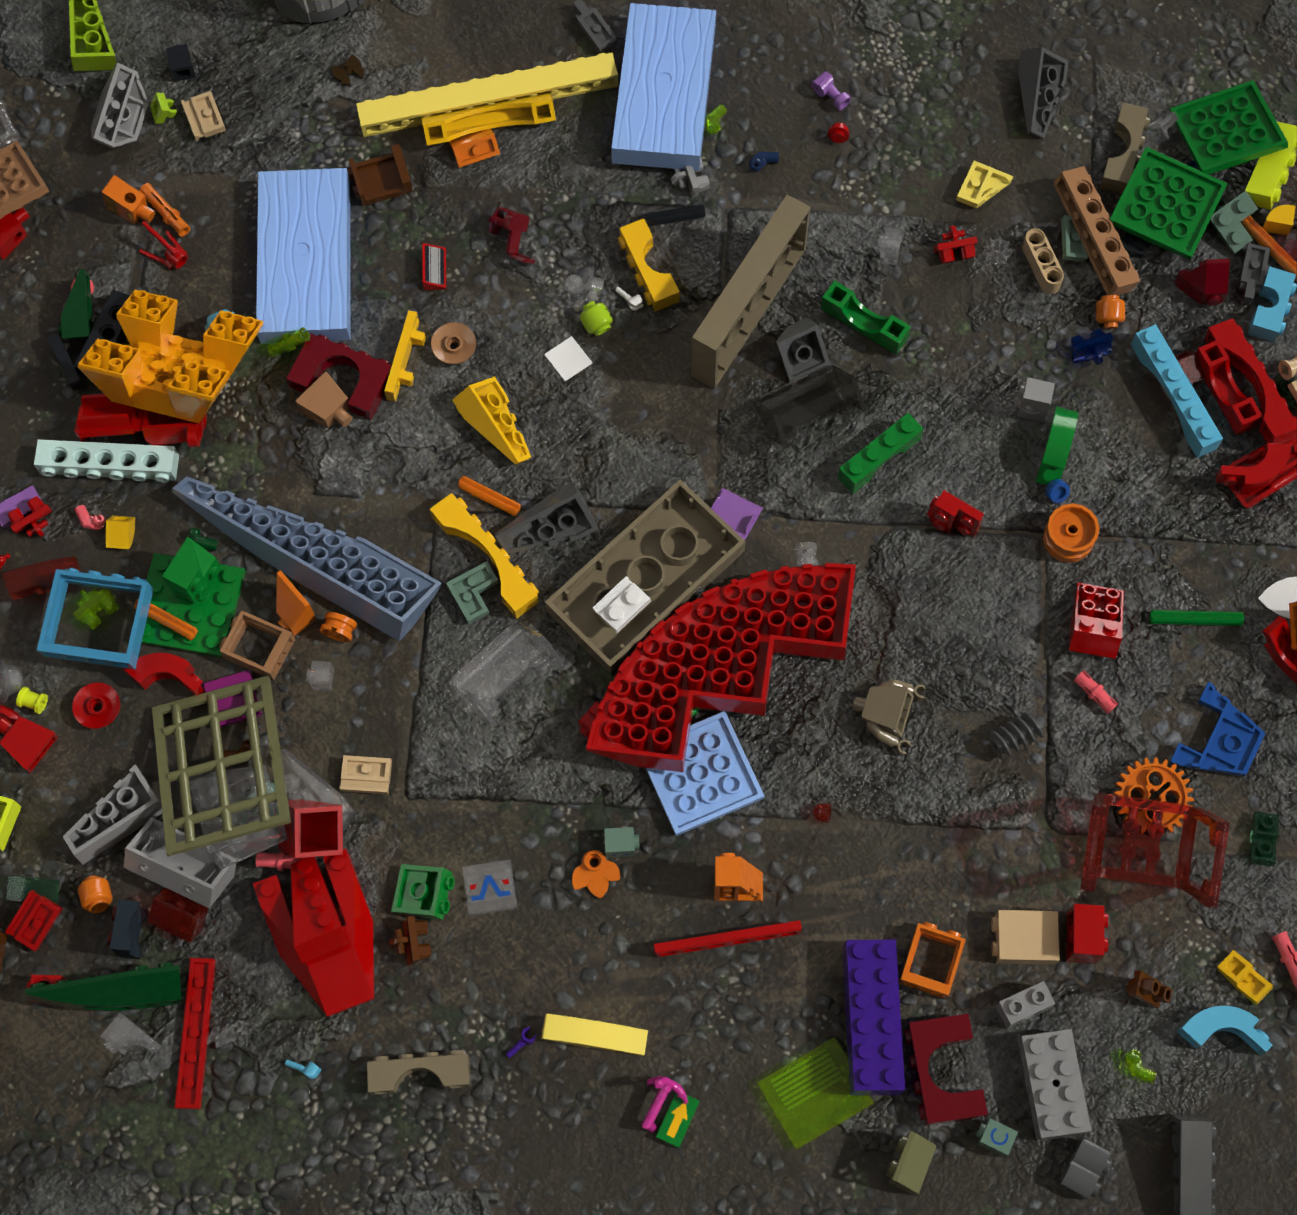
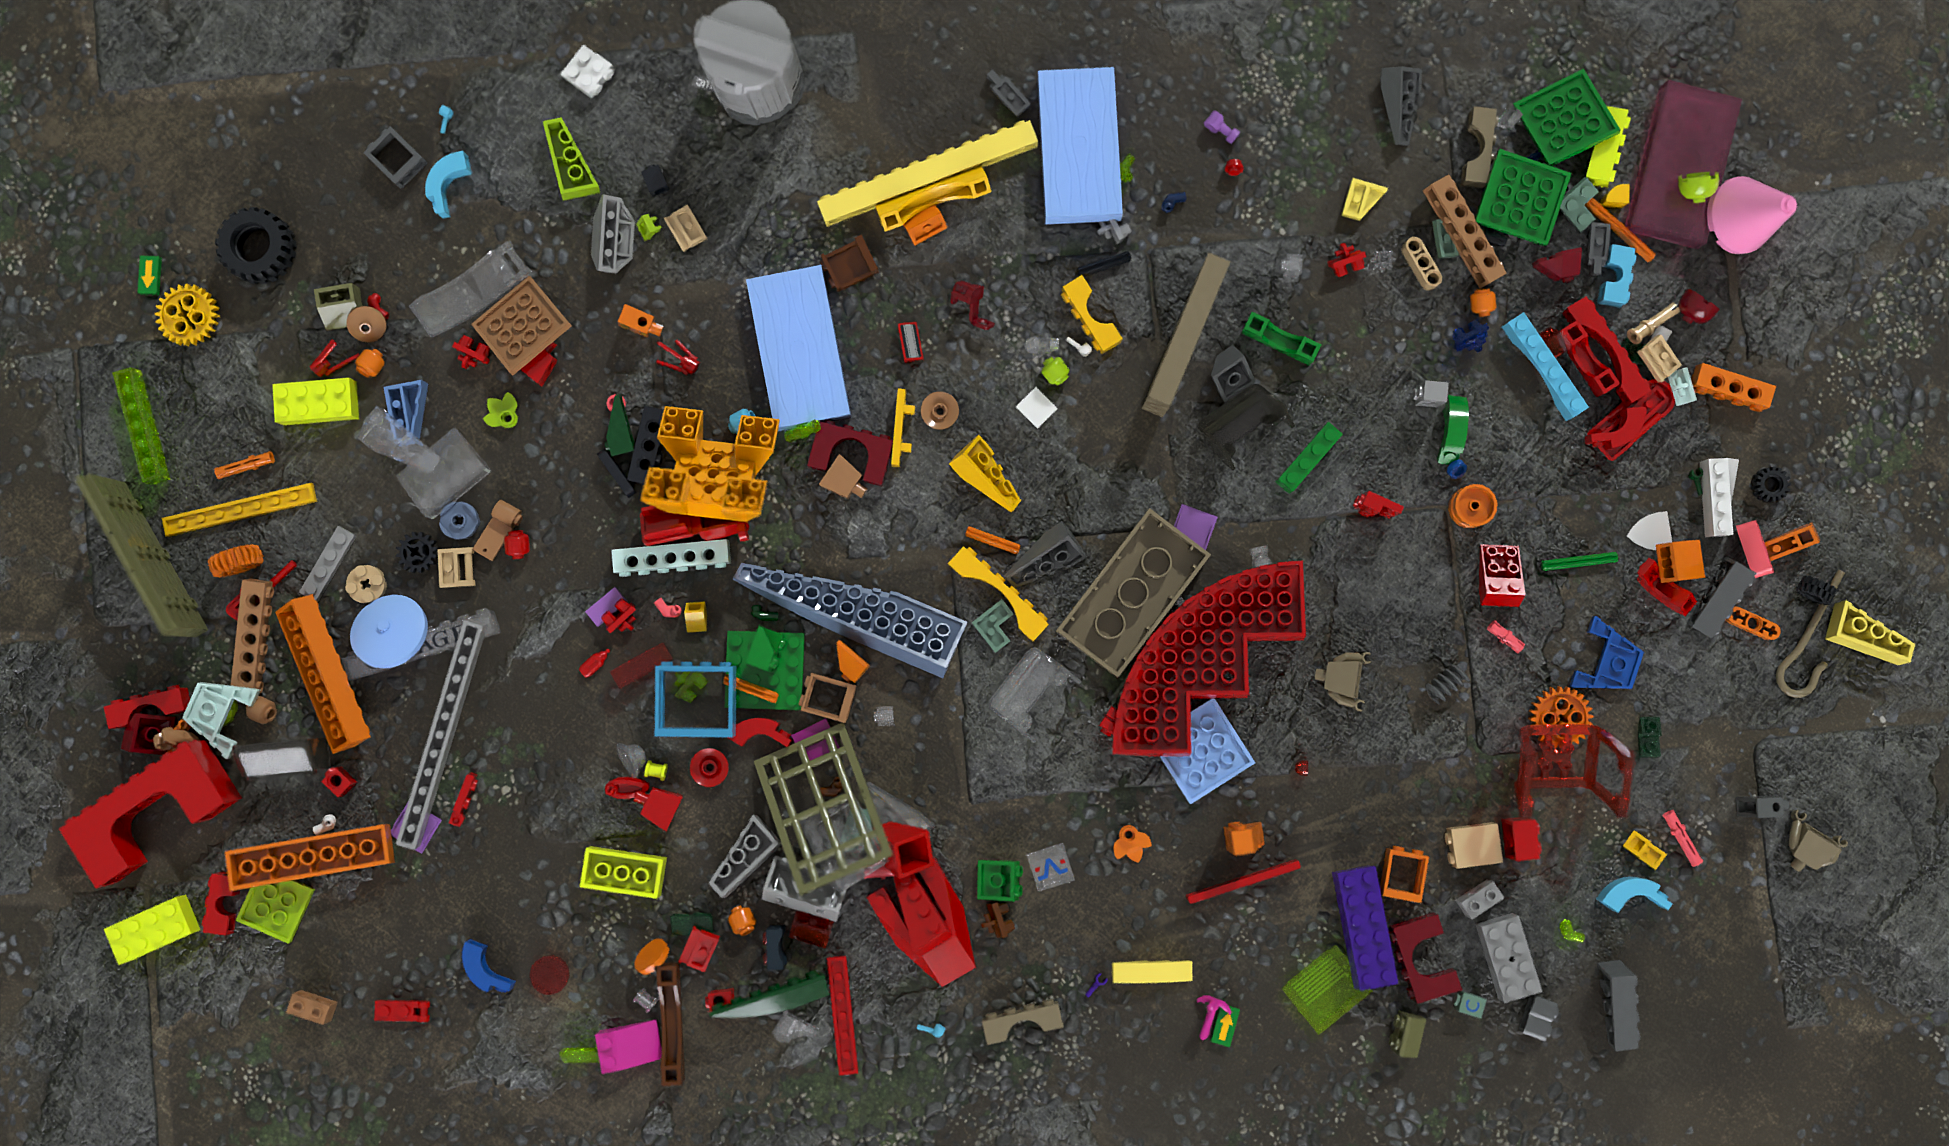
camera: 10 degrees left, 15 degrees up
orange pin [139,183,191,237] -> none
orange wheel [320,612,357,643] -> none
dark brown piece [331,55,365,87] -> none
tan plate [340,755,392,795] -> none
white plate [593,576,651,633] -> none
sand green brick [604,827,640,858] -> none
reddish brown hips [1126,970,1172,1008] -> none

